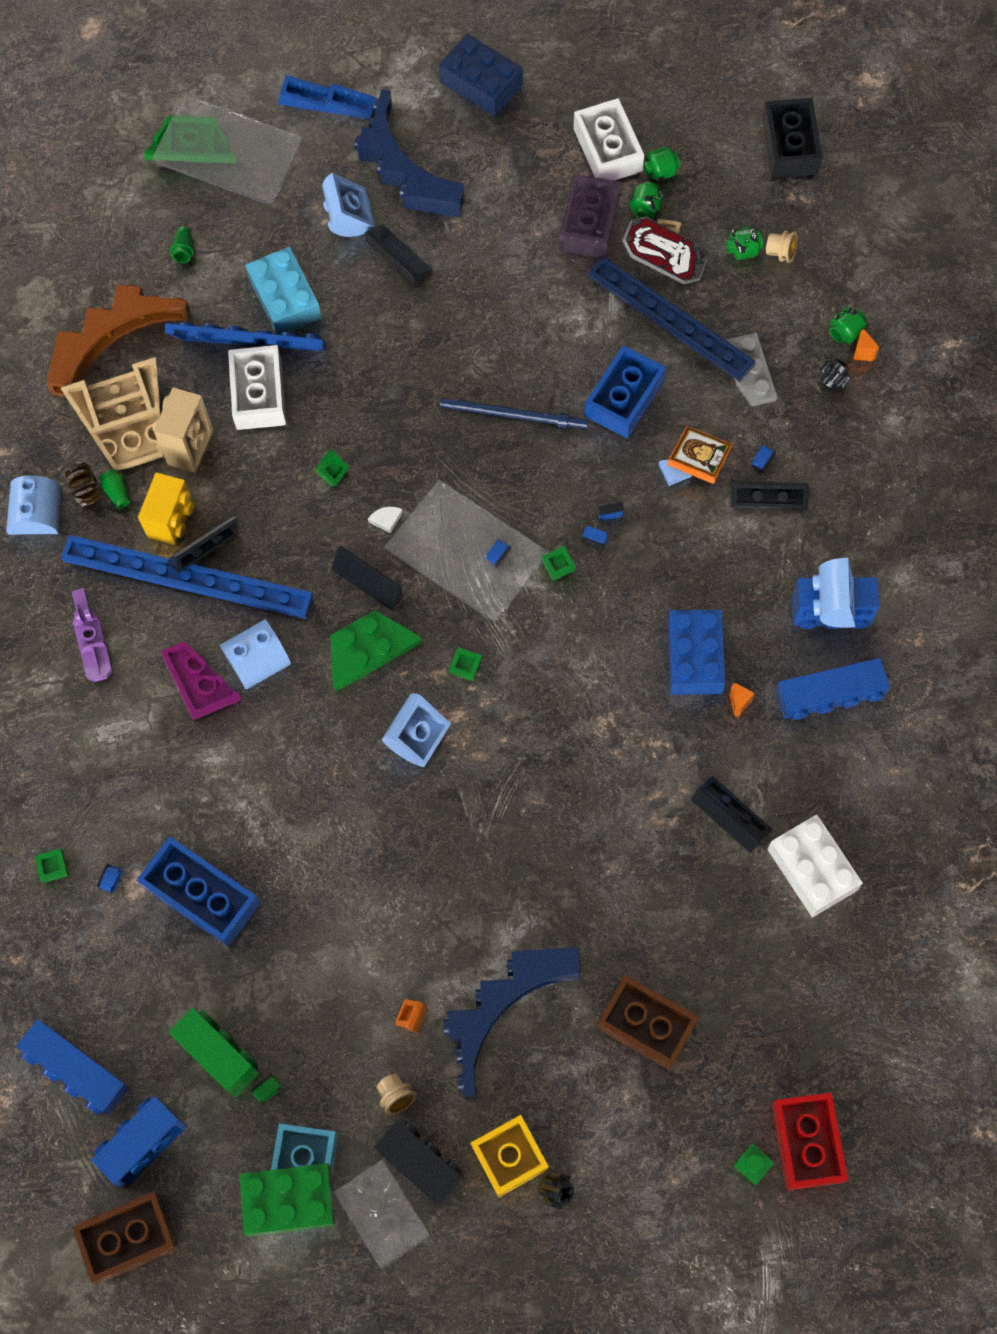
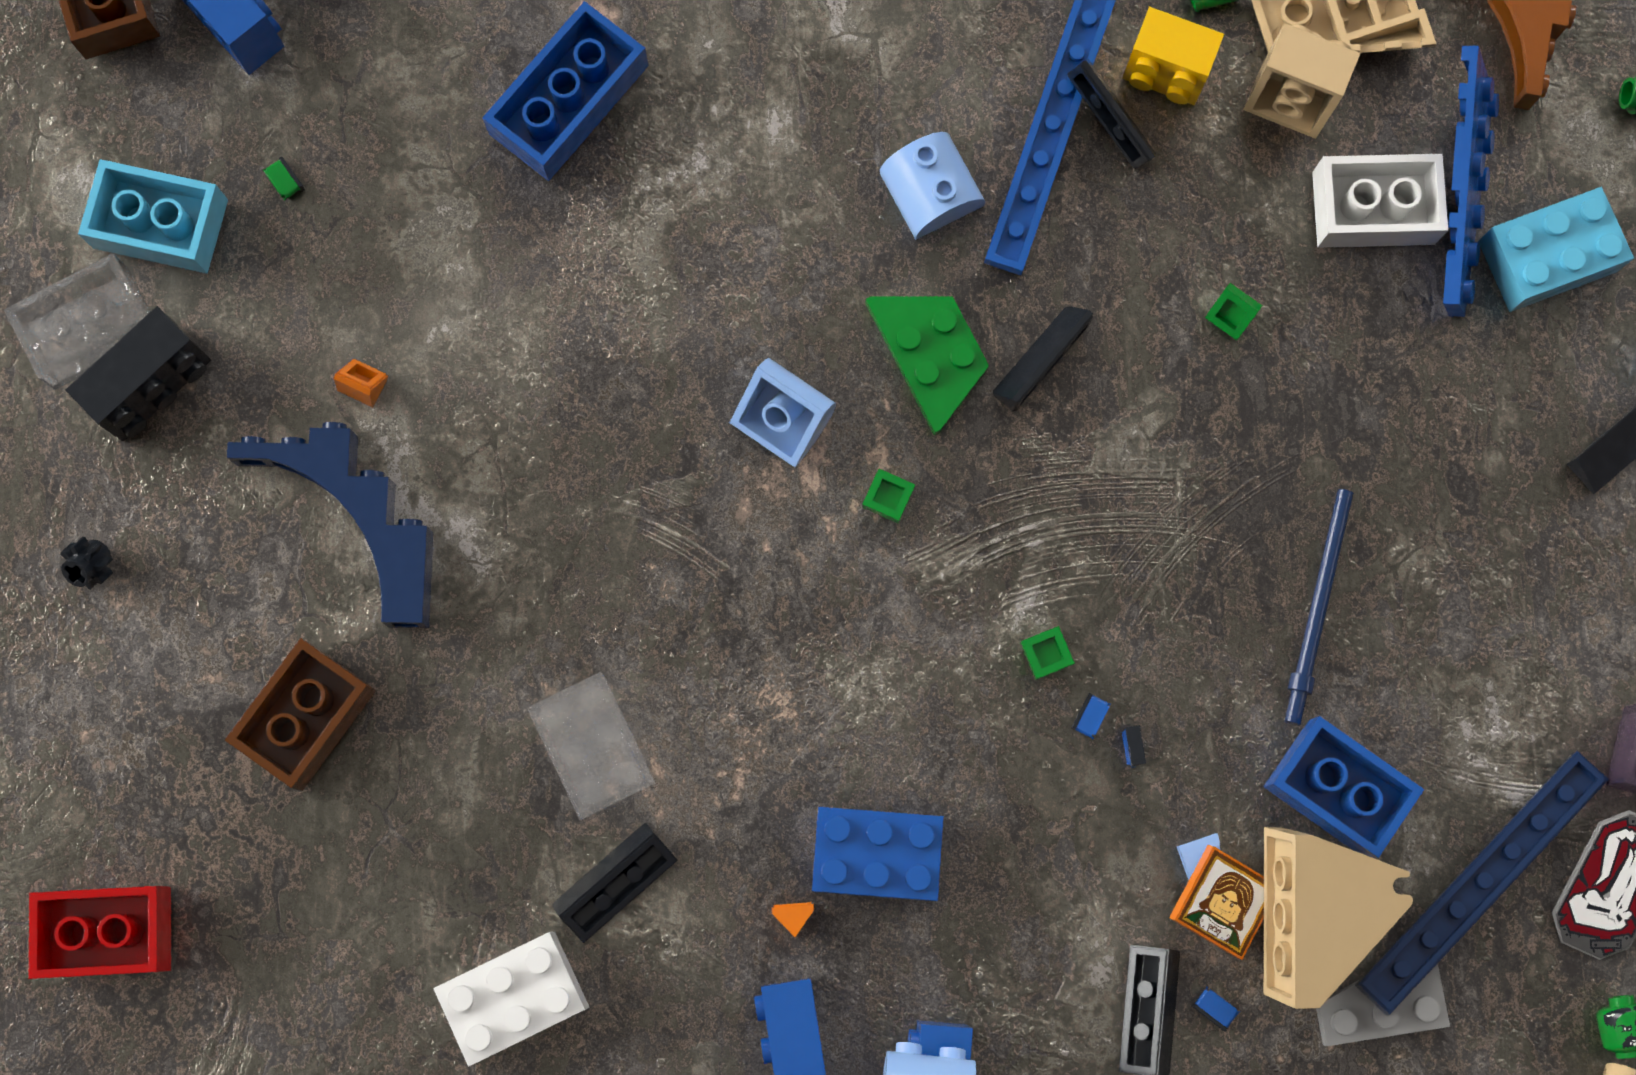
camera: 90 degrees right, 10 degrees up
magenta wing [161,641,241,720] -> none
green brick [168,1007,259,1098] -> none
green brick [240,1163,336,1237] -> none
white tile [368,507,403,533] -> none
tan piece [376,1073,417,1116] -> none
clear piece [384,480,549,623] -> none
yellow brick [471,1115,549,1198] -> none
blue piece [484,539,511,568] -> none
green plate [734,1143,774,1185] -> none
none -> clear brick [527,671,659,823]
none -> tan ladder [1263,827,1413,1009]

